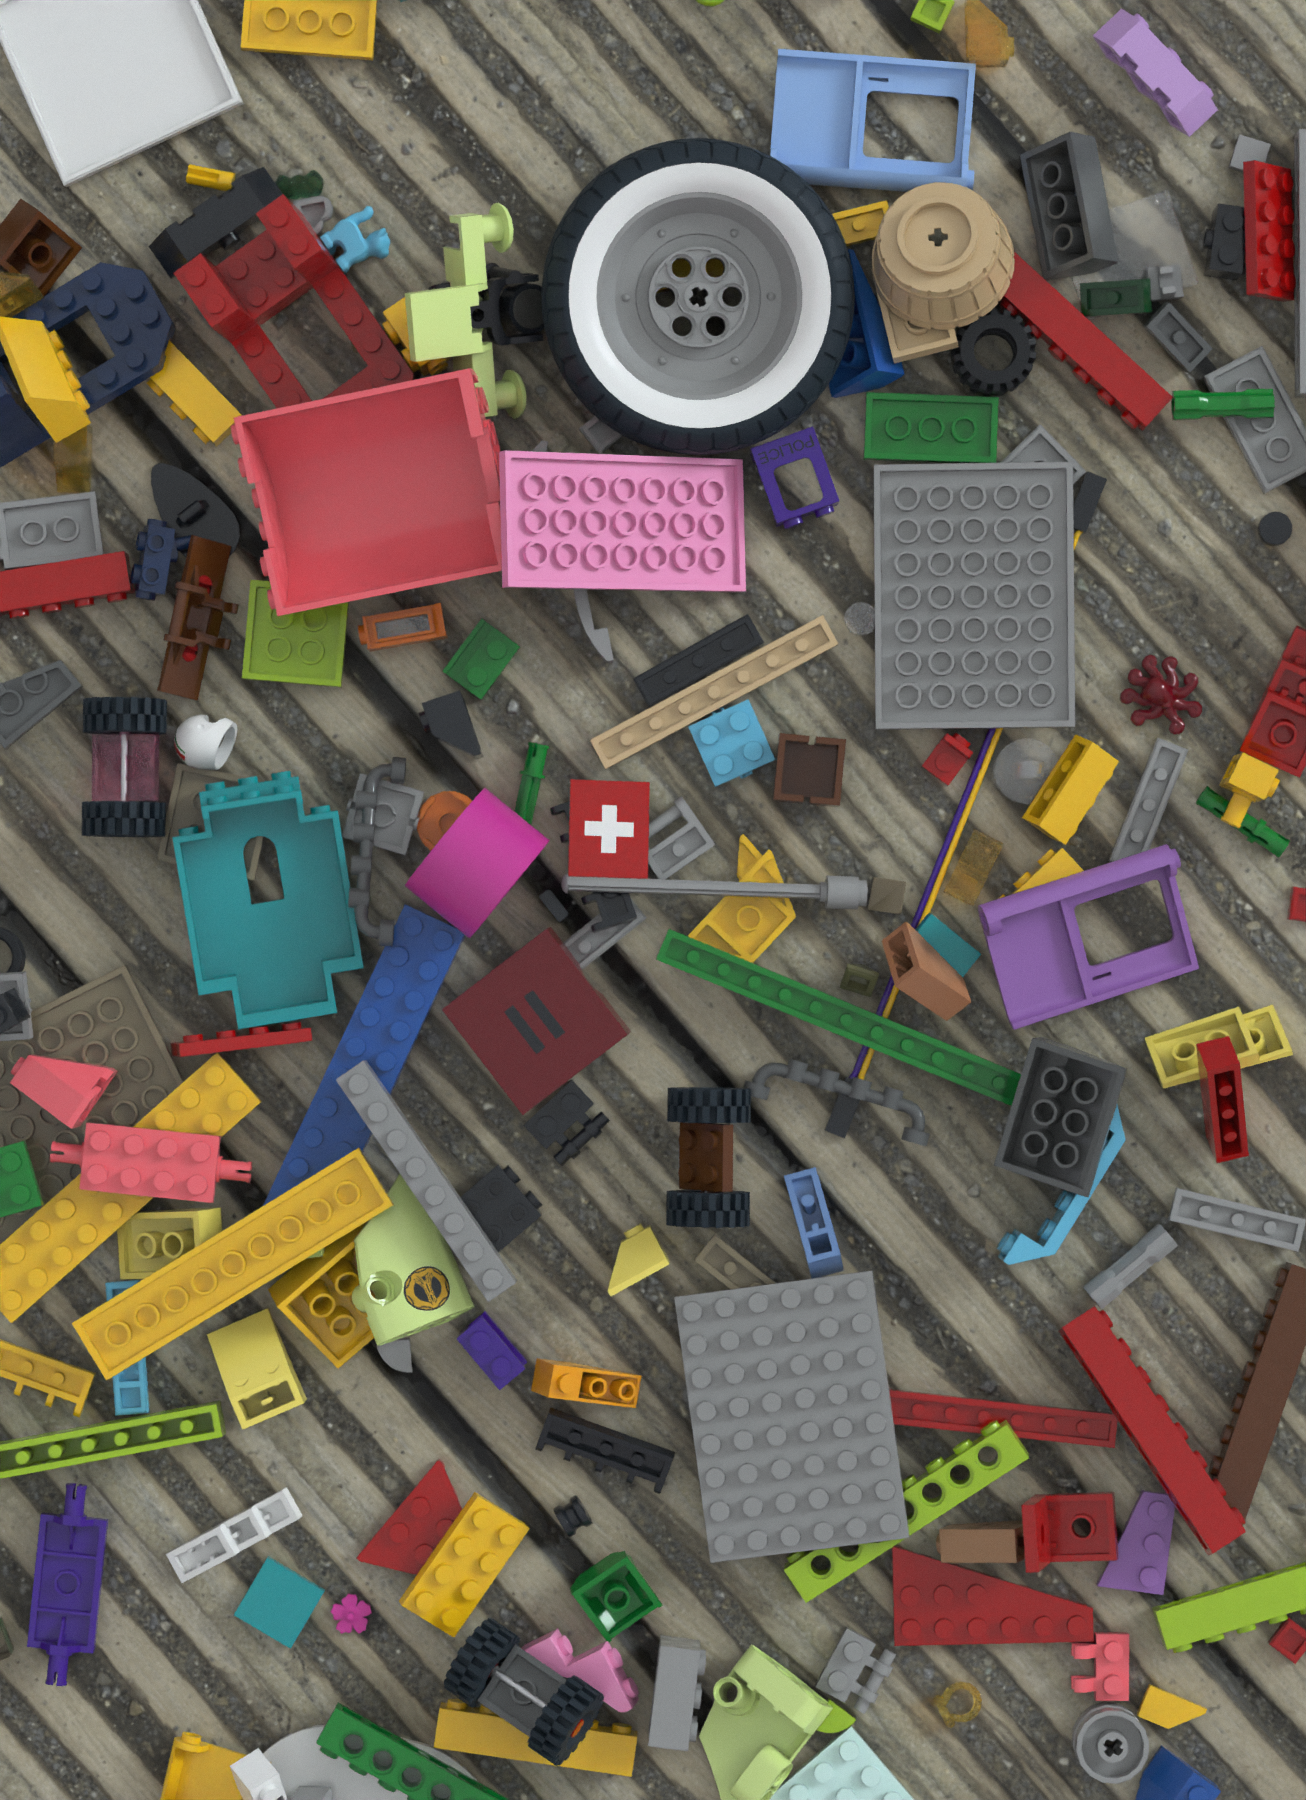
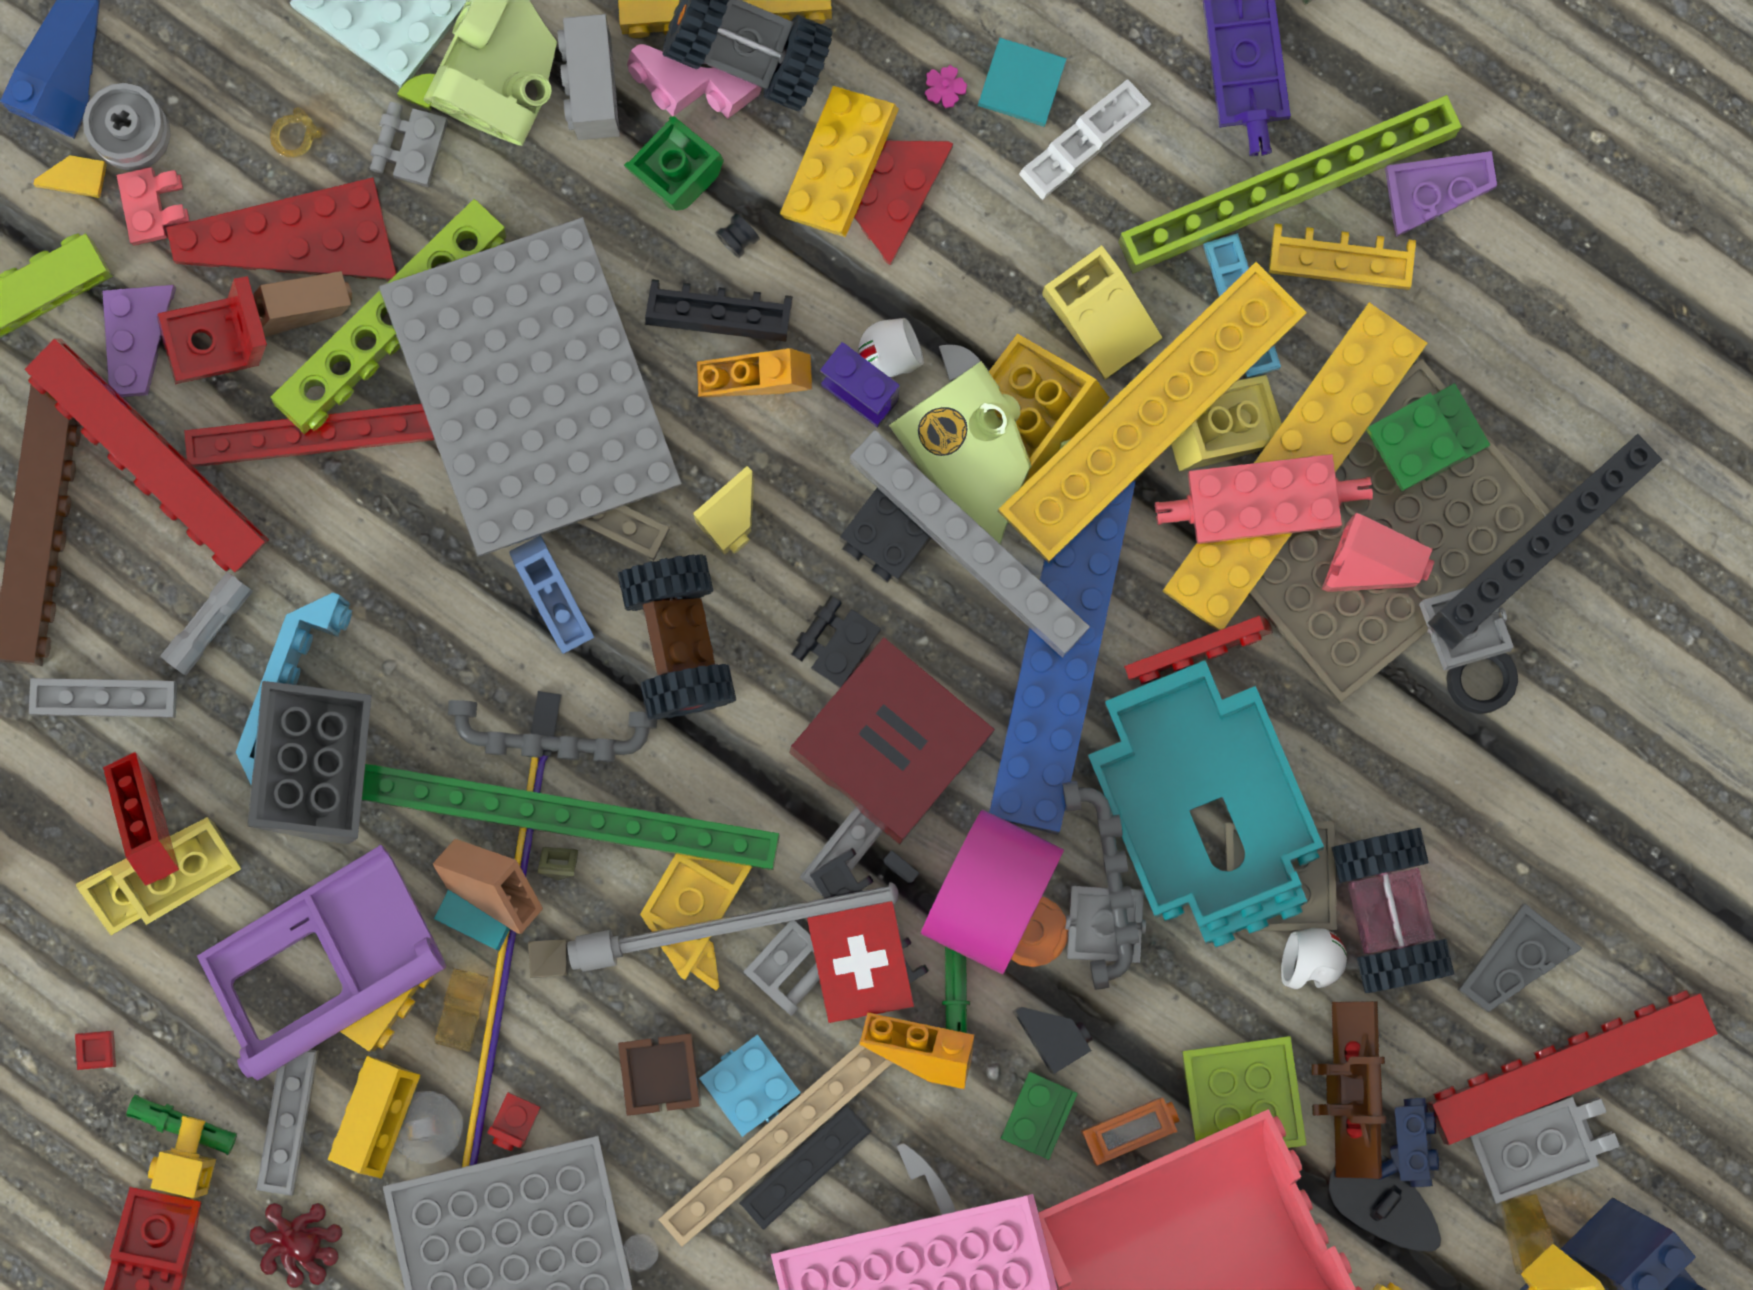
camera: 170 degrees right, 5 degrees down
none -> white helmet [858,318,924,377]
none -> light orange slope [859,1013,974,1089]

